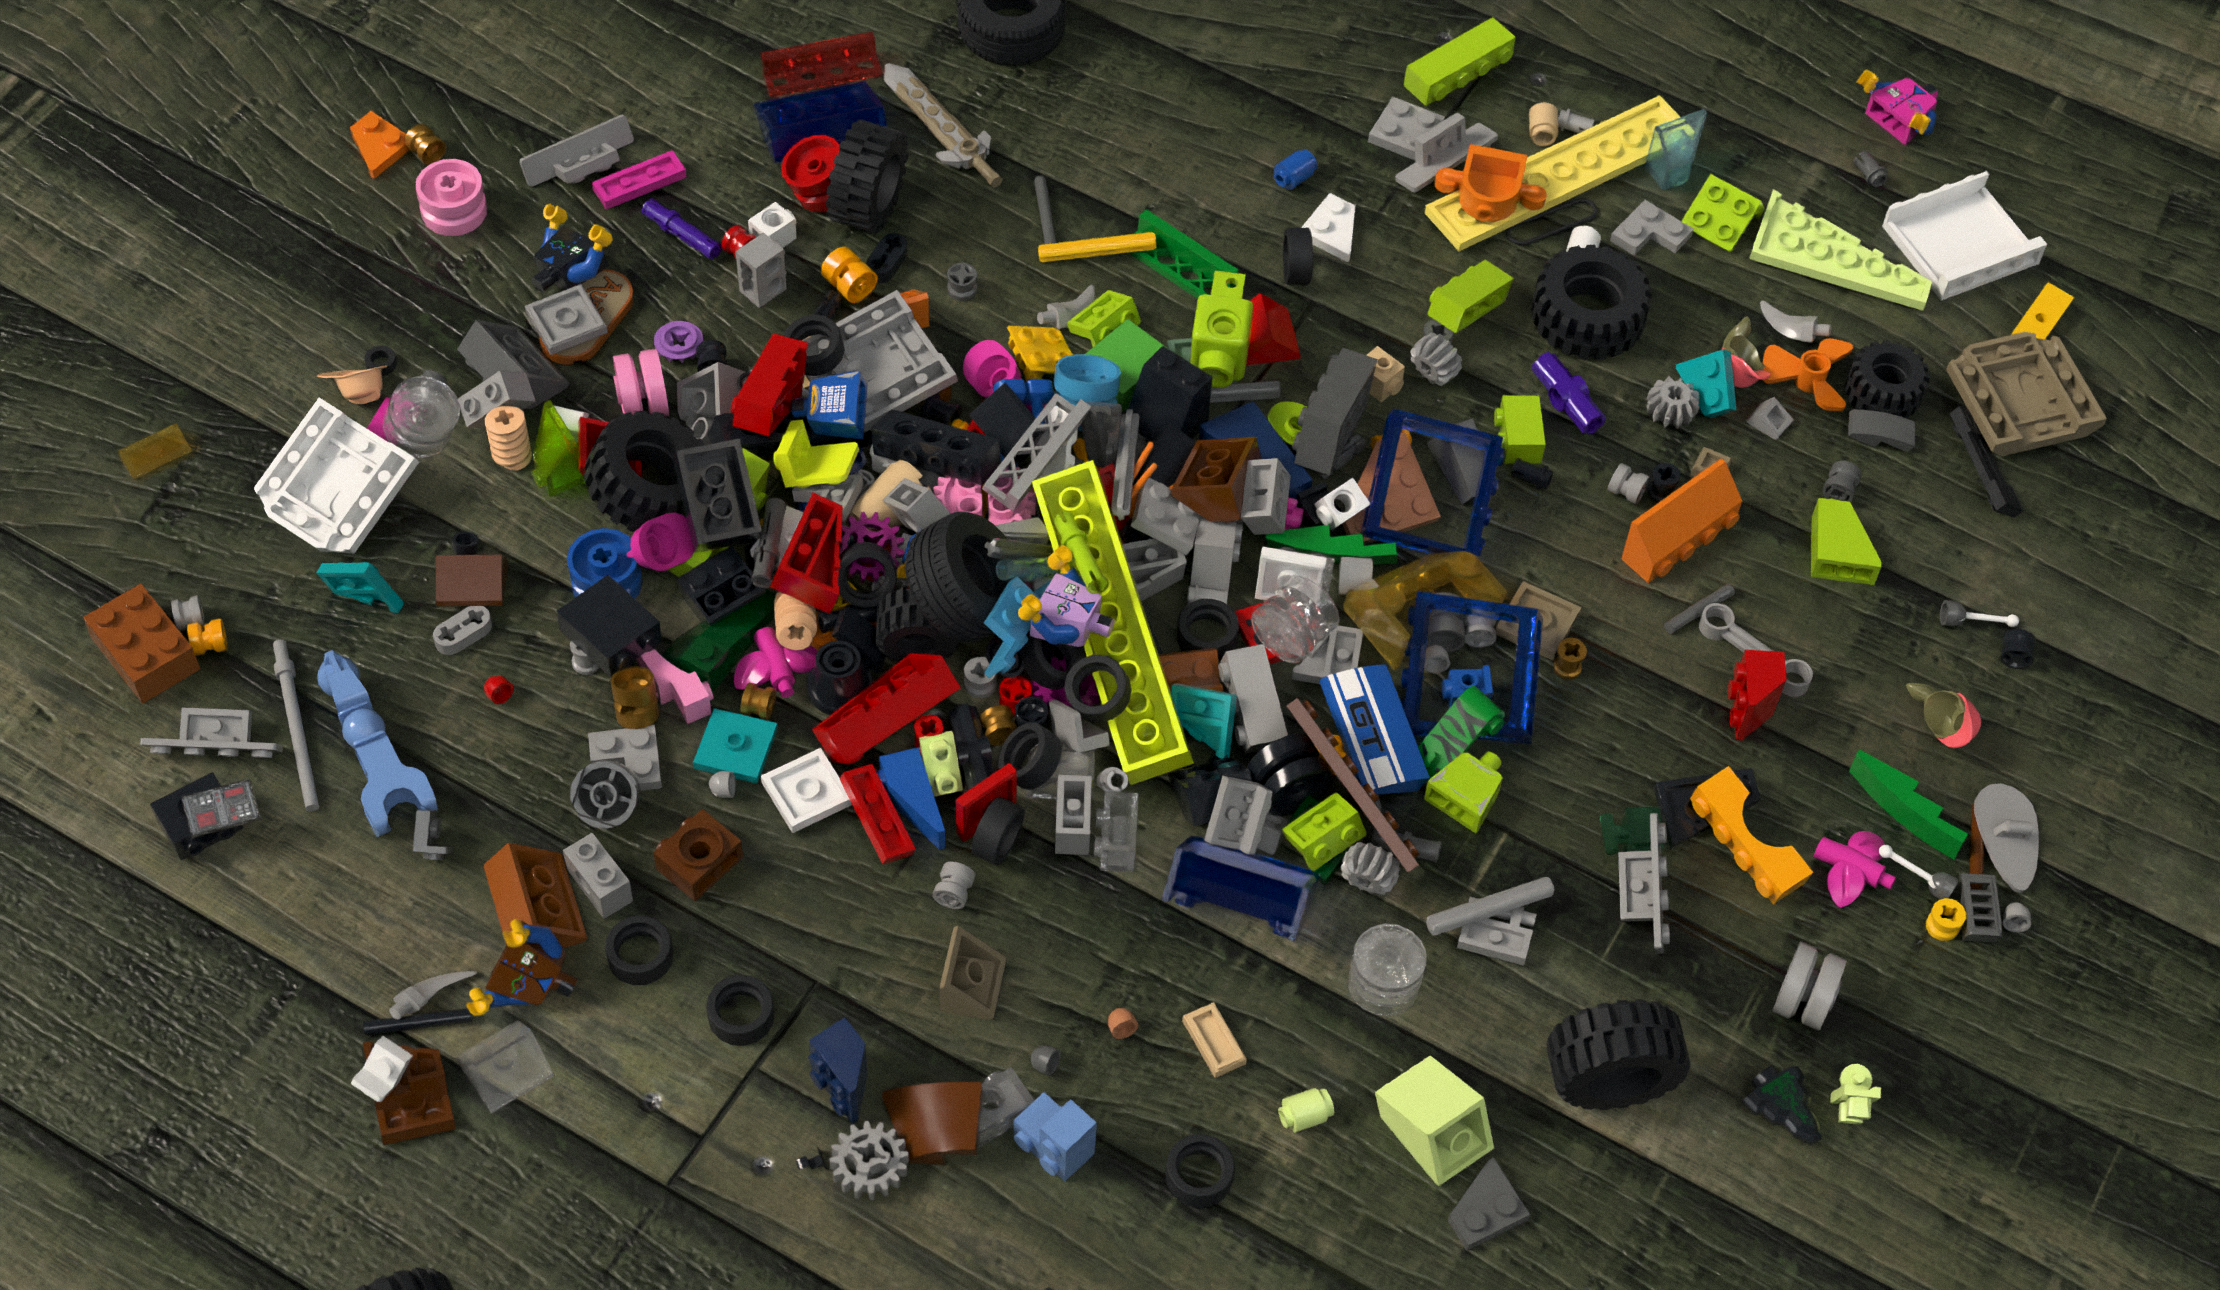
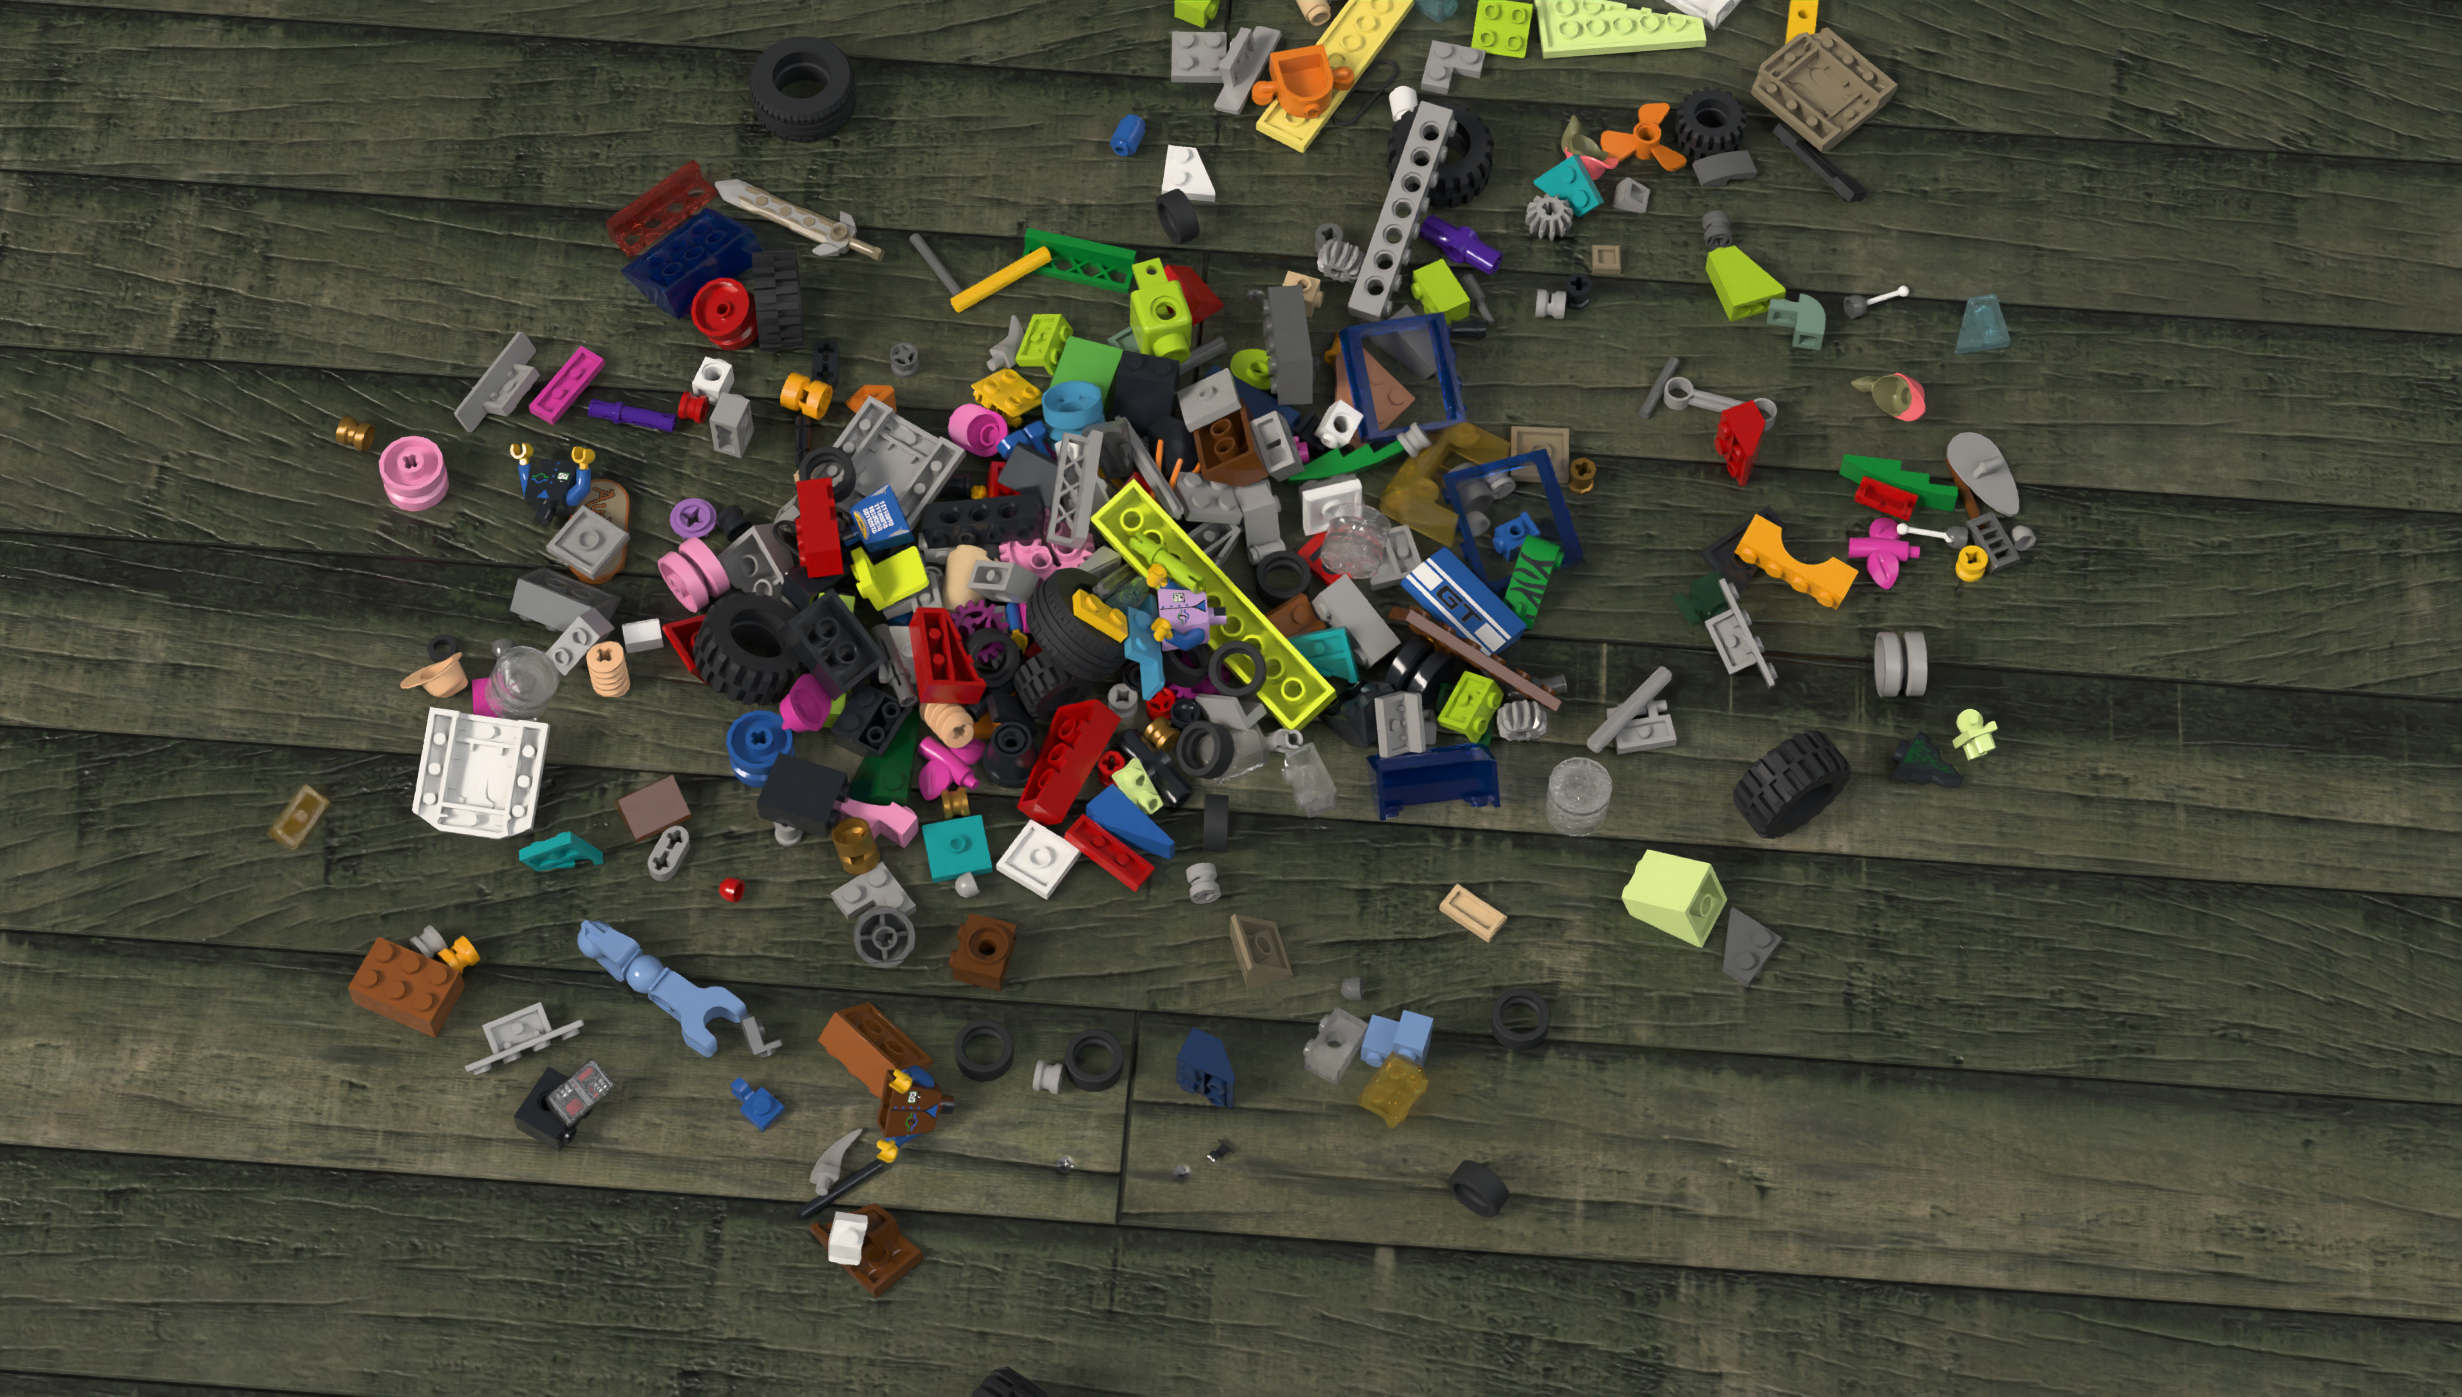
camera: 25 degrees left, 5 degrees up
light grey bar [273,640,319,812] -> none
orange wing [350,111,410,179] -> none
black hinge [452,532,479,555] -> none
clear slope [456,1021,554,1113] -> none
clear neon green slope [531,400,584,497] -> none
light grey brick [563,833,633,919] -> none
light grey gear [830,1121,909,1200] -> none
reddish brown slope [882,1082,983,1165] -> none
red tile [956,763,1017,842] -> none
light grey brick [1055,775,1092,855] -> none
nougat hinge [1108,1008,1138,1039] -> none
yellowish green brick [1278,1088,1334,1133] -> none
light grey slope [1338,557,1373,597] -> none
lime torso [1424,752,1503,833] -> none
lime brick [1427,260,1514,333] -> none
orange slope [1621,458,1742,583] -> none
light grey bar [1760,301,1831,342] -> none
black wheel [2000,629,2036,669] -> none
none -> blue plate [730,1077,785,1132]
none -> light grey wheel [1033,1060,1064,1095]
none -> yellow plate [1072,589,1128,643]
none -> light grey plate [1176,368,1242,432]
none -> light grey brick [1347,101,1457,325]
none -> clear yellow bracket [1357,1051,1428,1129]
none -> light grey wheel [1397,422,1433,459]
none -> dark grey axle [1458,274,1495,325]
none -> sand green brick [1766,293,1826,350]
none -> red hinge [1854,476,1918,521]
none -> clear light blue wing [1955,294,2011,354]

